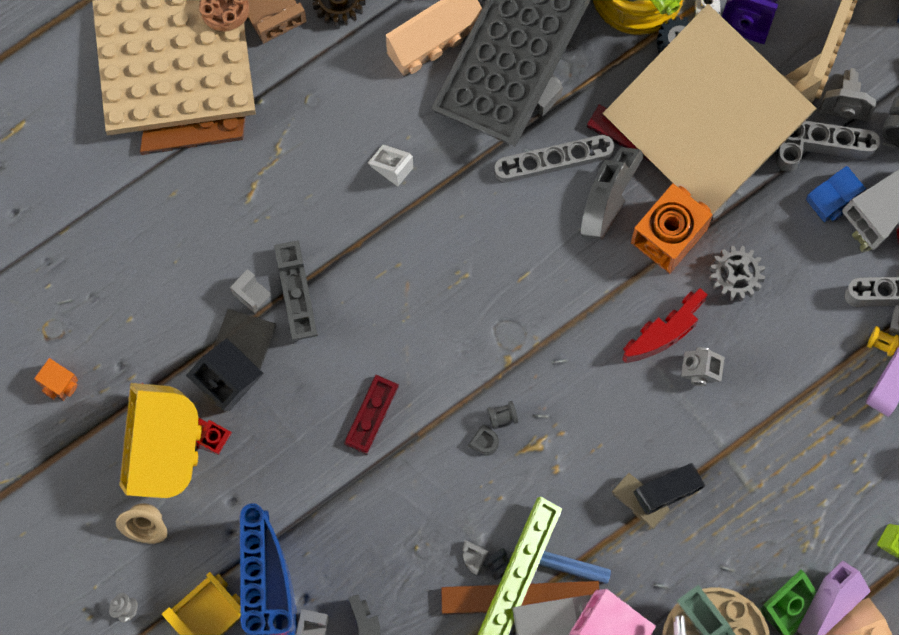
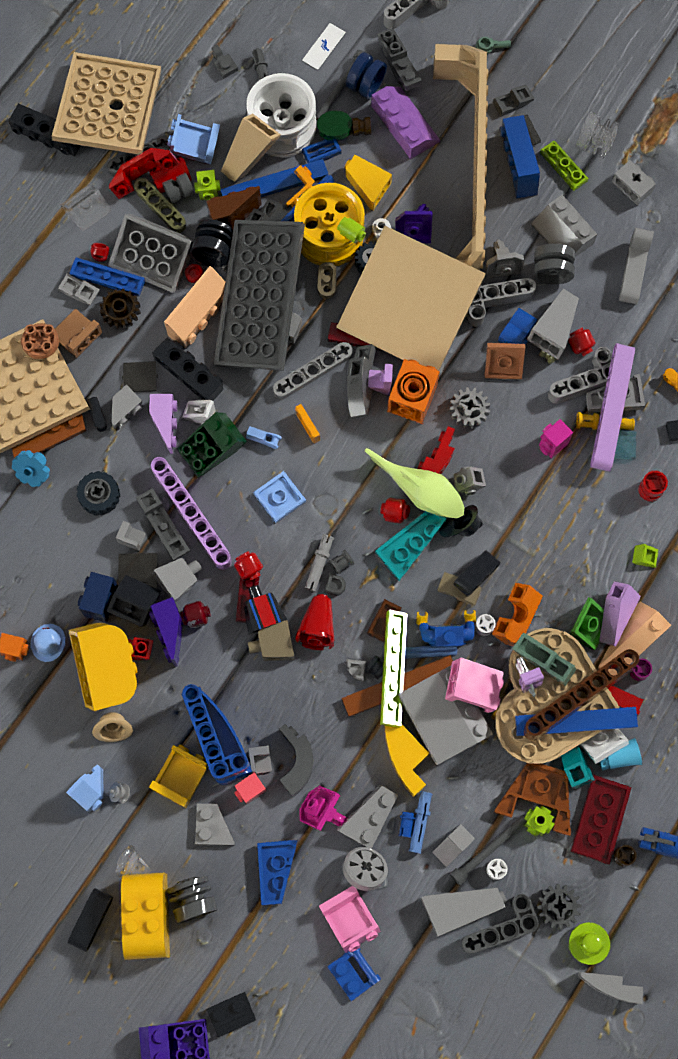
camera: 20 degrees left, 0 degrees up
none -> dark azure plant [12,450,50,487]
none -> light blue hat [31,624,66,662]
none -> light blue slope [66,764,104,813]
none -> black wheel [76,471,120,515]
none -> dark blue slope [78,572,118,623]
none -> black bar [86,397,107,432]
none -> light grey slope [112,384,142,430]
none -> clear smoke piece [122,361,158,392]
none -> lavender slope [149,394,177,454]
none -> dark purple slope [149,597,183,667]
none -> lavender beam [151,457,231,570]
none -> black brick [152,337,224,401]
none -> light grey torso [152,558,202,603]
none -> dark green slope [177,412,247,478]
none -> dark red head [181,601,211,629]
none -> red head [234,551,263,581]
none -> torso [243,585,287,635]
none -> light blue bar [246,426,282,449]
none -> dark tan torso [248,620,295,661]
none -> light blue tile [253,471,306,523]
none -> light orange tile [295,404,320,444]
none -> red cone [295,594,335,650]
none -> light grey pin [304,534,334,592]
none -> dark tan plate [318,262,336,299]
none -> yellowish green piece [365,448,465,518]
none -> reddish brown tile [367,599,402,643]
none -> lavender slope [368,364,393,395]
none -> teal wing [375,511,446,581]
none -> red head [380,497,410,524]
none -> blue torso [416,610,476,647]
none -> black piece [439,505,483,538]
none -> white wheel [475,614,496,636]
none -> nougat tile [484,343,525,379]
none -> orange arch [492,583,543,646]
none -> dark pink brick [539,419,573,459]

